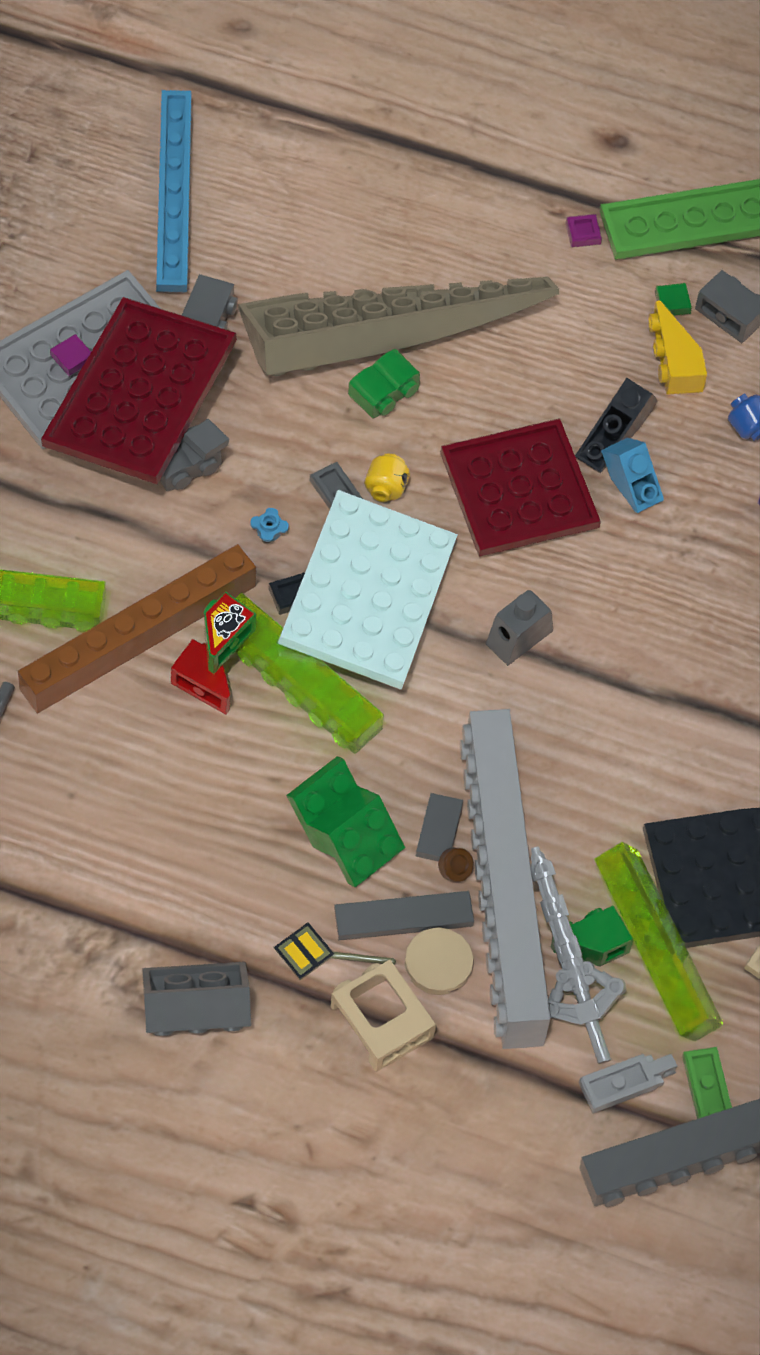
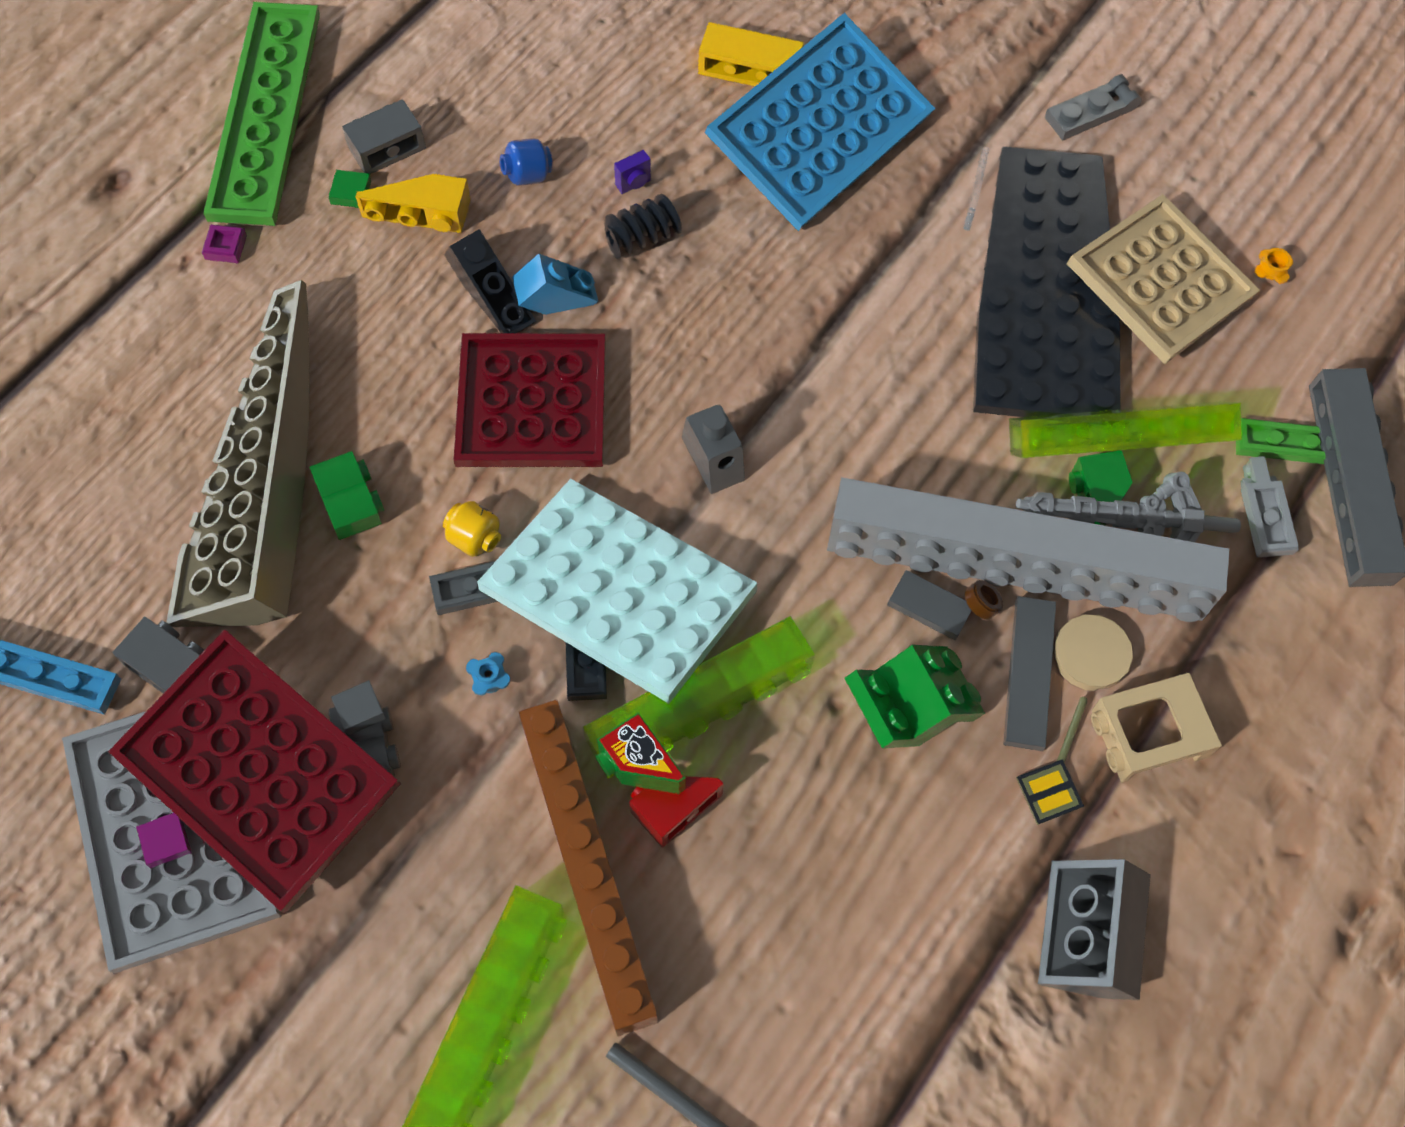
camera: 70 degrees left, 5 degrees up
none -> black piece [604,194,682,259]

